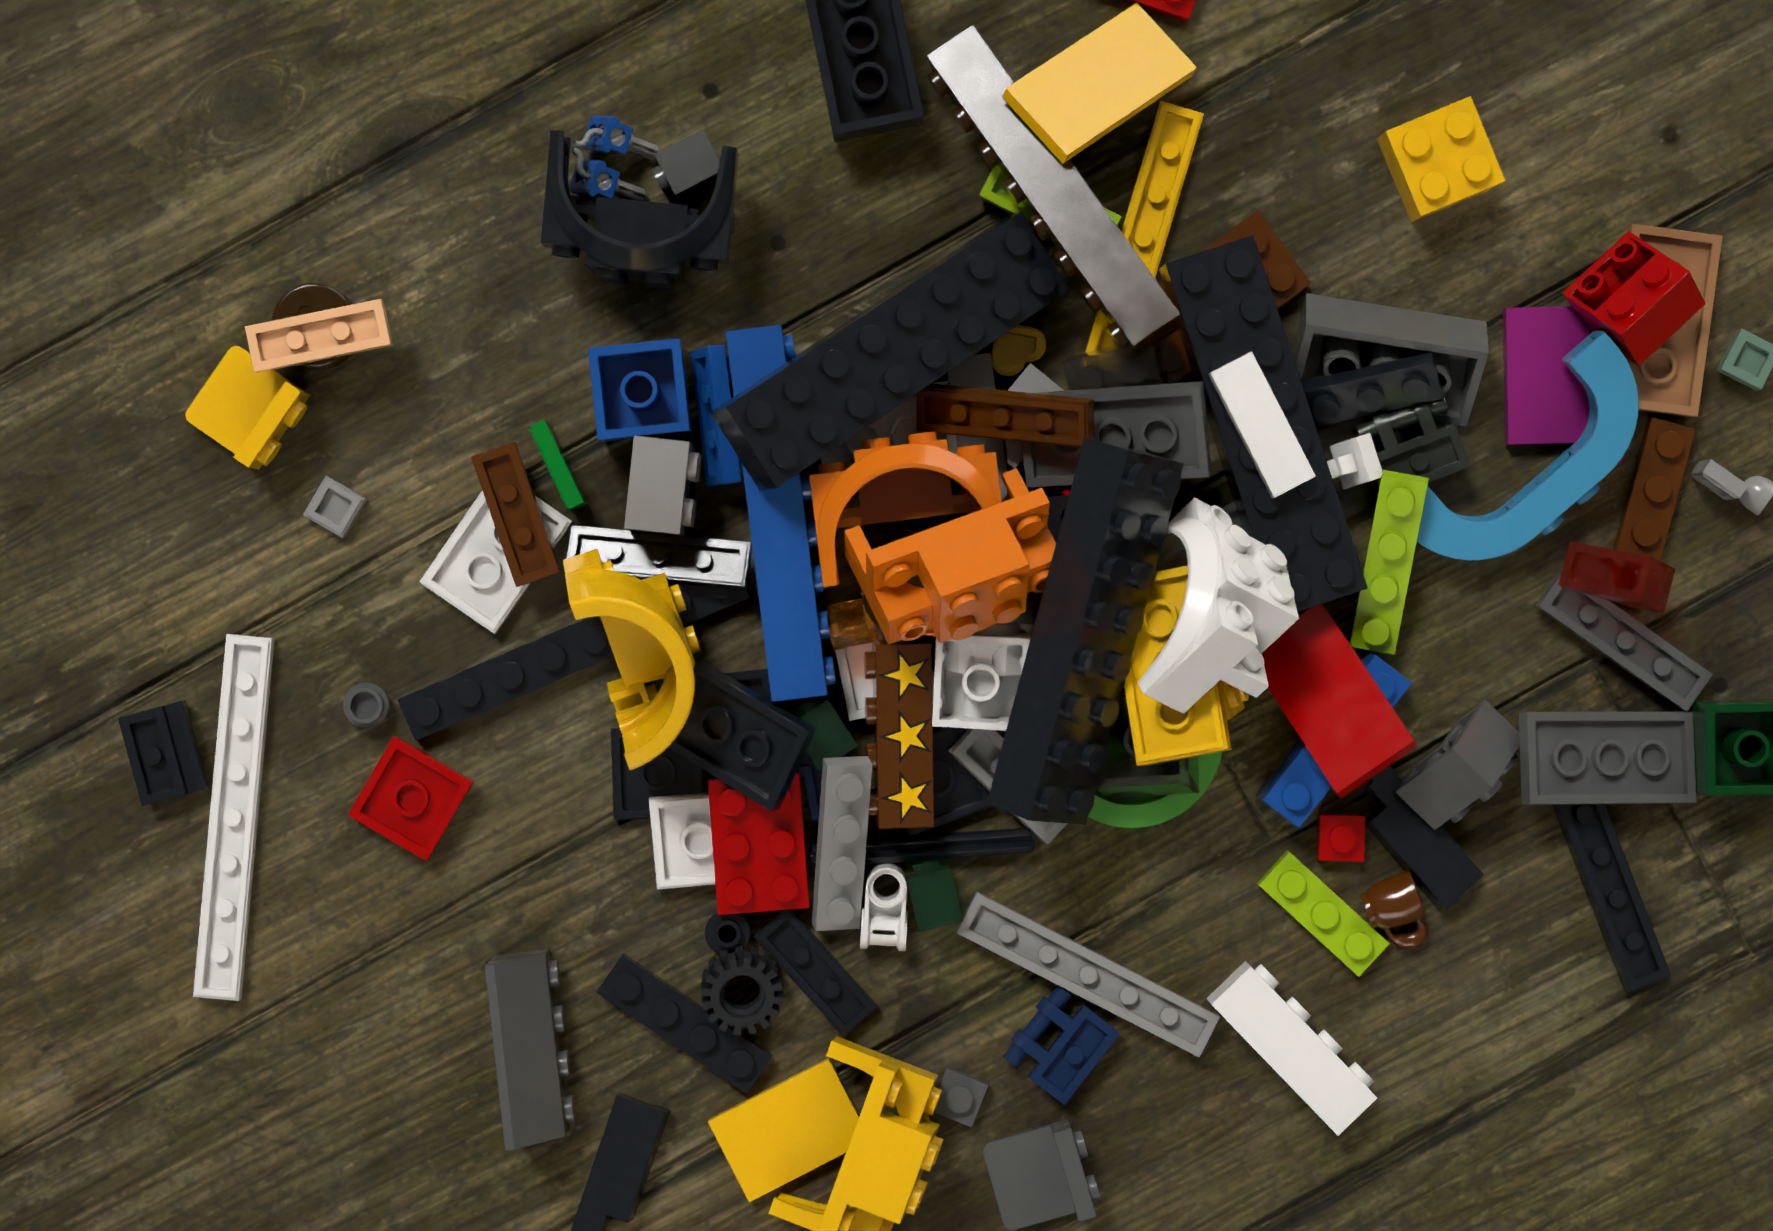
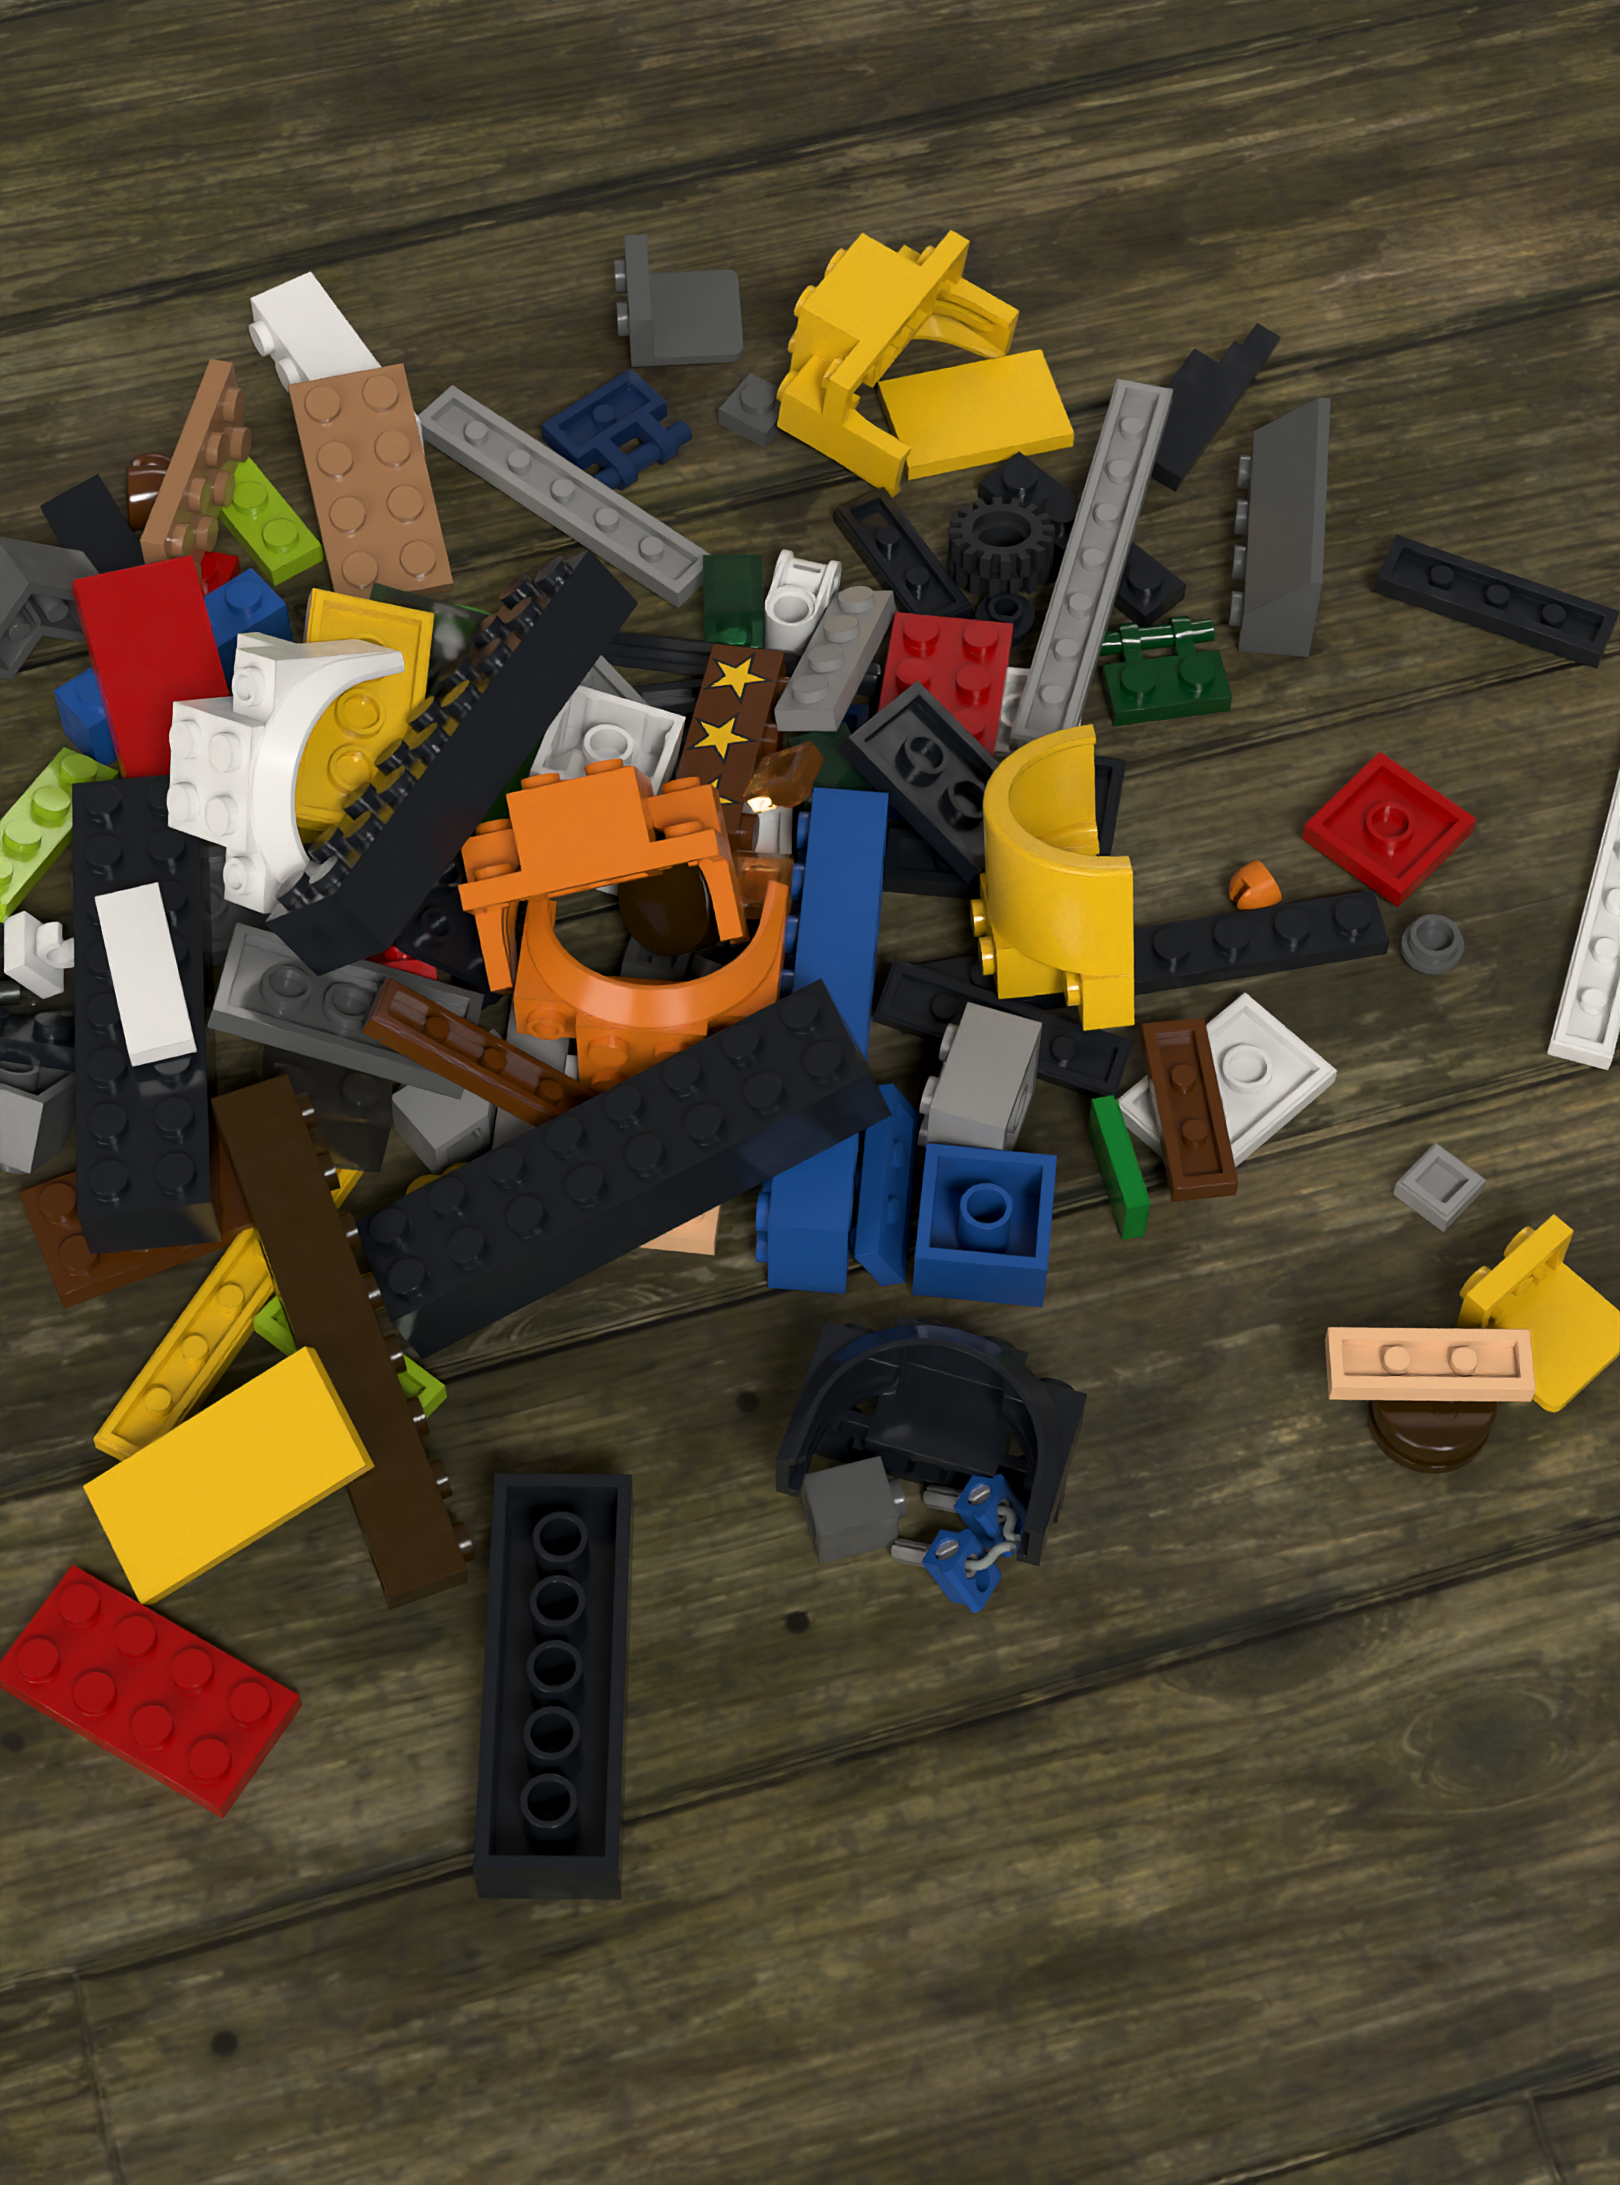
camera: 165 degrees left, 30 degrees down
none -> medium nougat plate [140,359,252,583]
none -> medium nougat plate [288,363,453,603]
none -> clear orange plate [743,741,825,814]
none -> light grey tile [1009,379,1173,751]
none -> dark green plate [1099,615,1232,727]
none -> orange hinge [1228,859,1282,911]
none -> black plate [1374,535,1620,669]

